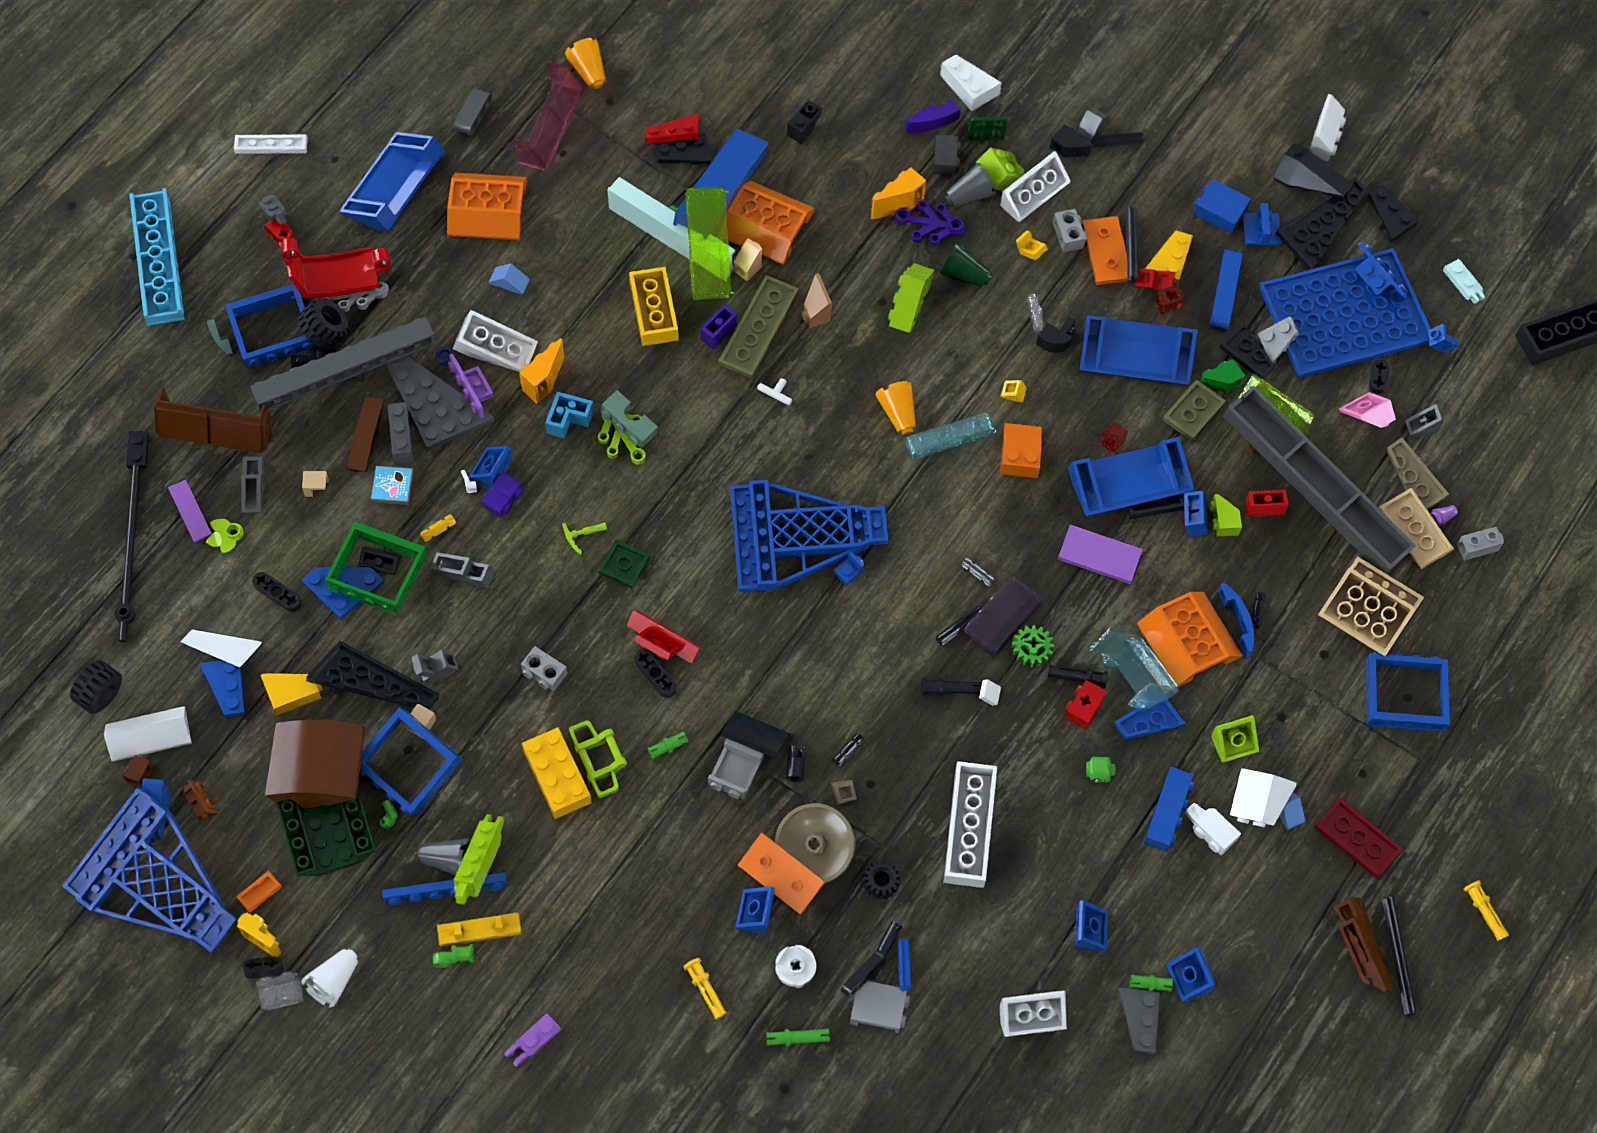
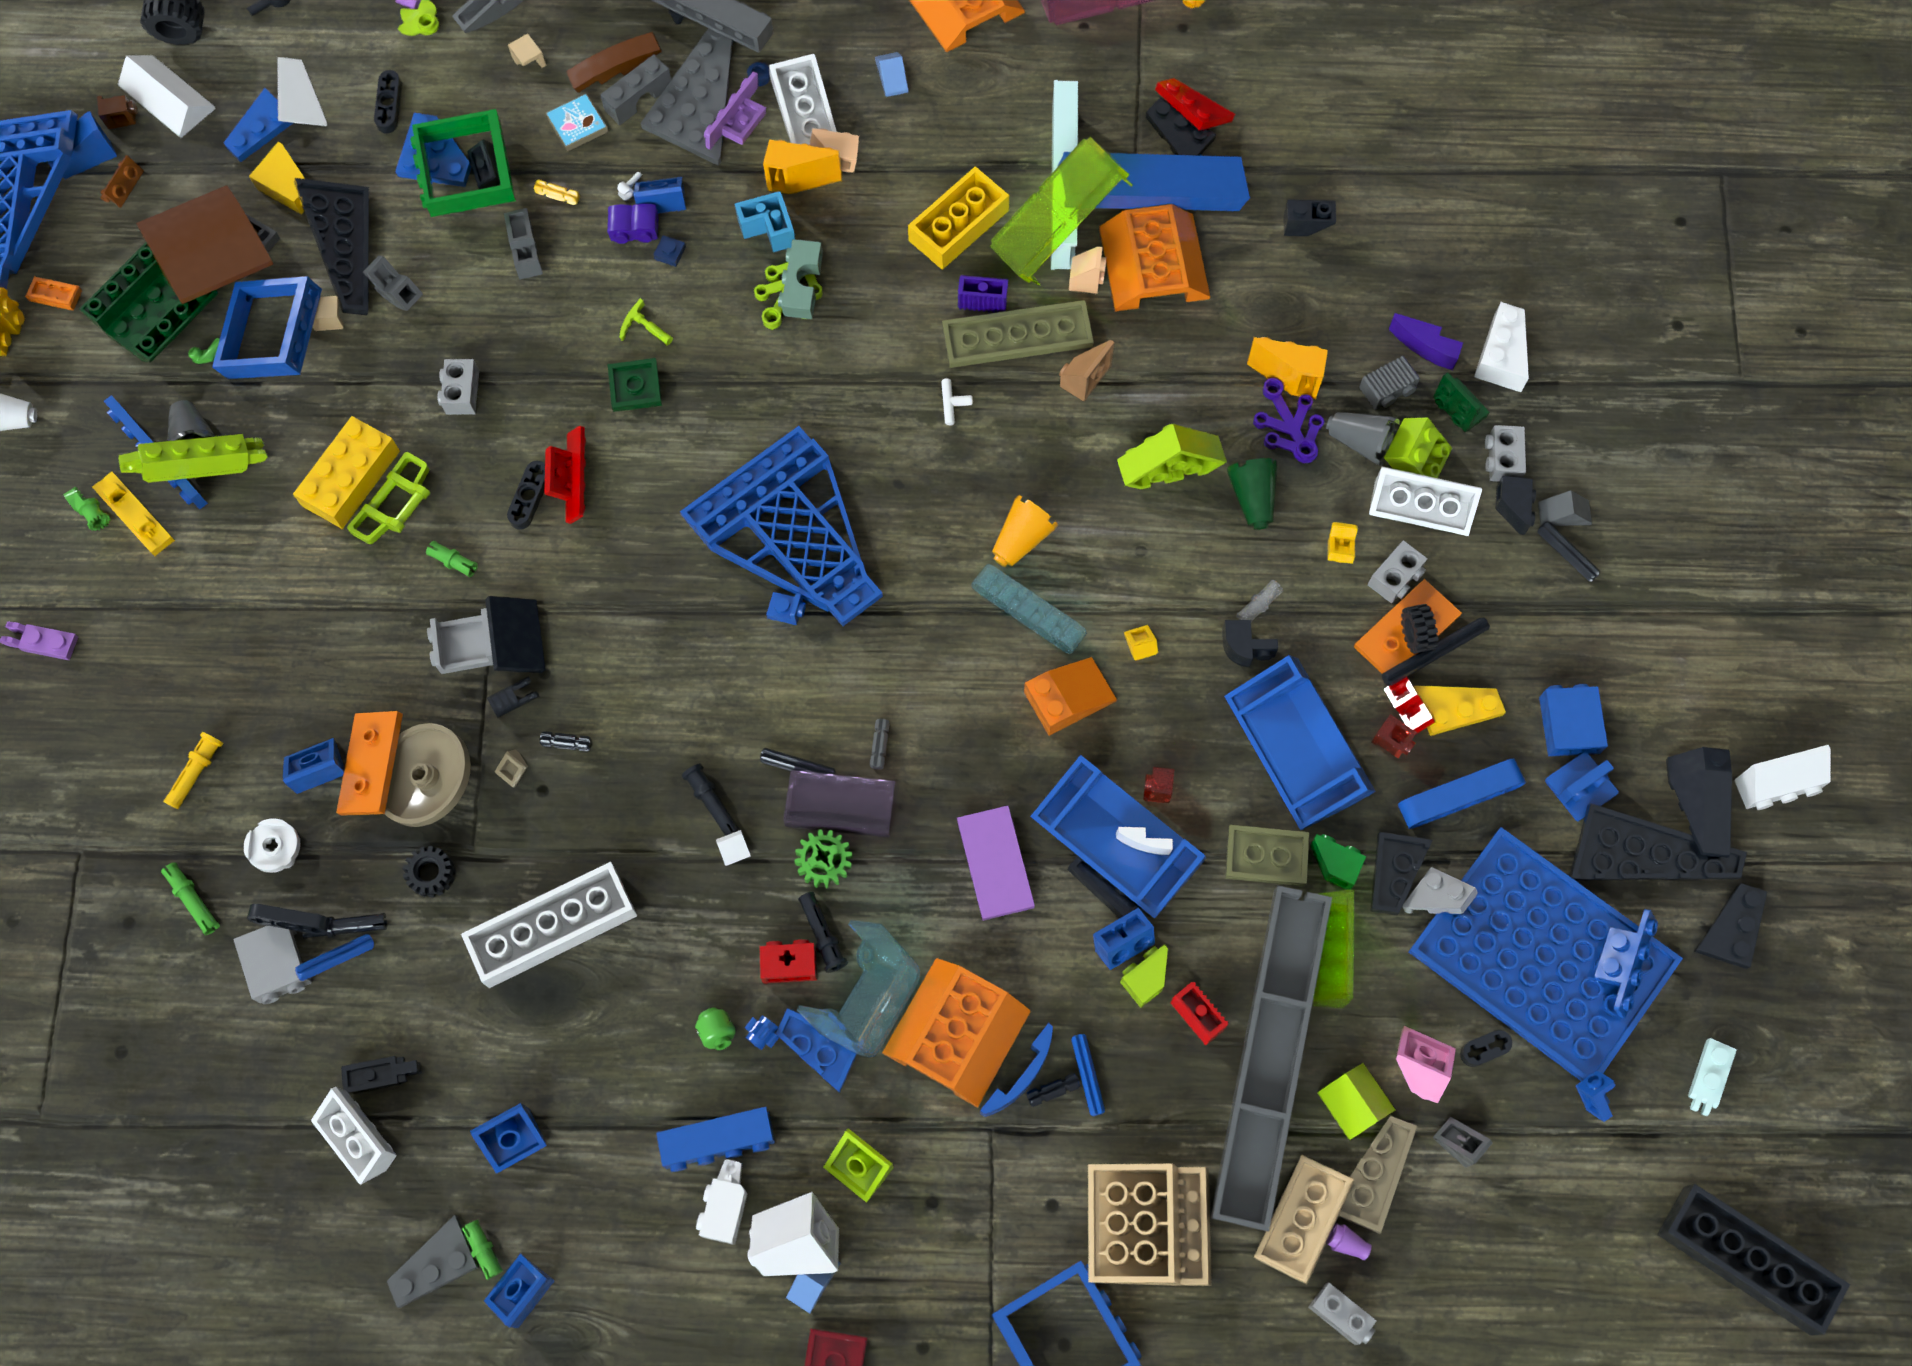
camera: 60 degrees right, 5 degrees up
none -> black hinge [341,1056,422,1095]
none -> dark blue plate [653,236,686,267]
none -> blue gear [745,1015,779,1050]
none -> light nougat slope [810,128,859,173]
none -> blue axle [1071,1034,1105,1116]
none -> white slope [1116,827,1173,855]
none -> lime slope [1318,1063,1395,1140]
none -> black tyre [1401,604,1438,653]
none -> light grey brick [1485,425,1526,482]

